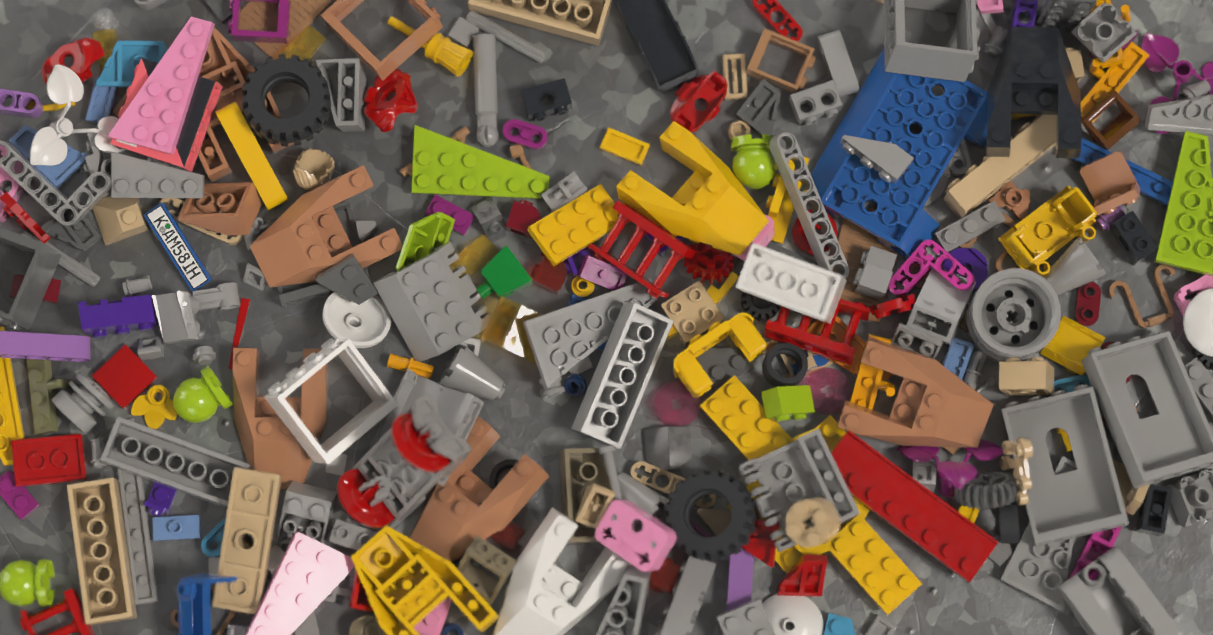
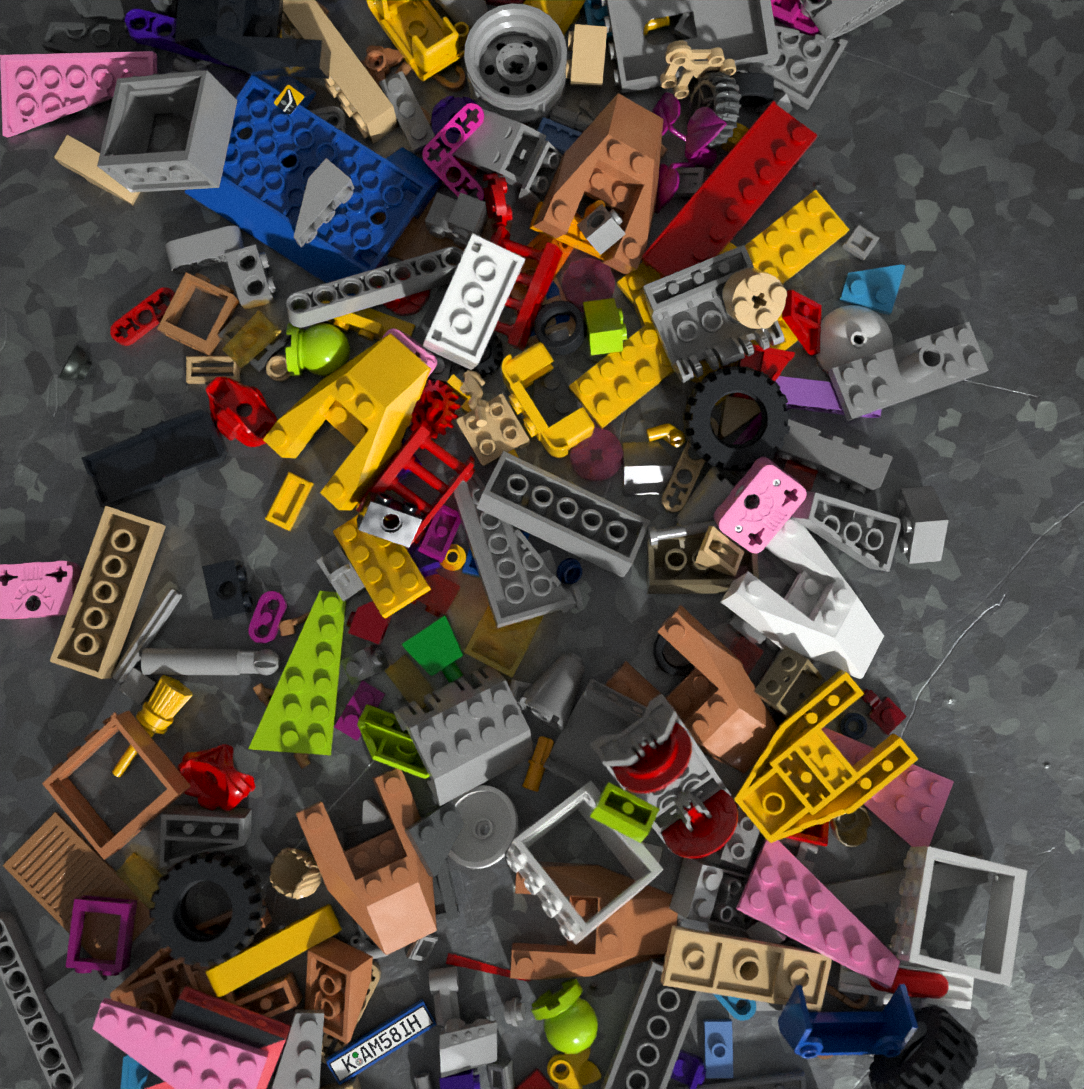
camera: 90 degrees left, 5 degrees up
none -> clear yellow slope [222,310,282,368]
none -> sticker [274,85,304,115]
none -> brick [357,491,422,548]
none -> tan animal [460,370,490,427]
none -> light grey brick [577,204,626,255]
none -> lime brick [590,782,659,843]
none -> yellow arm [646,423,685,448]

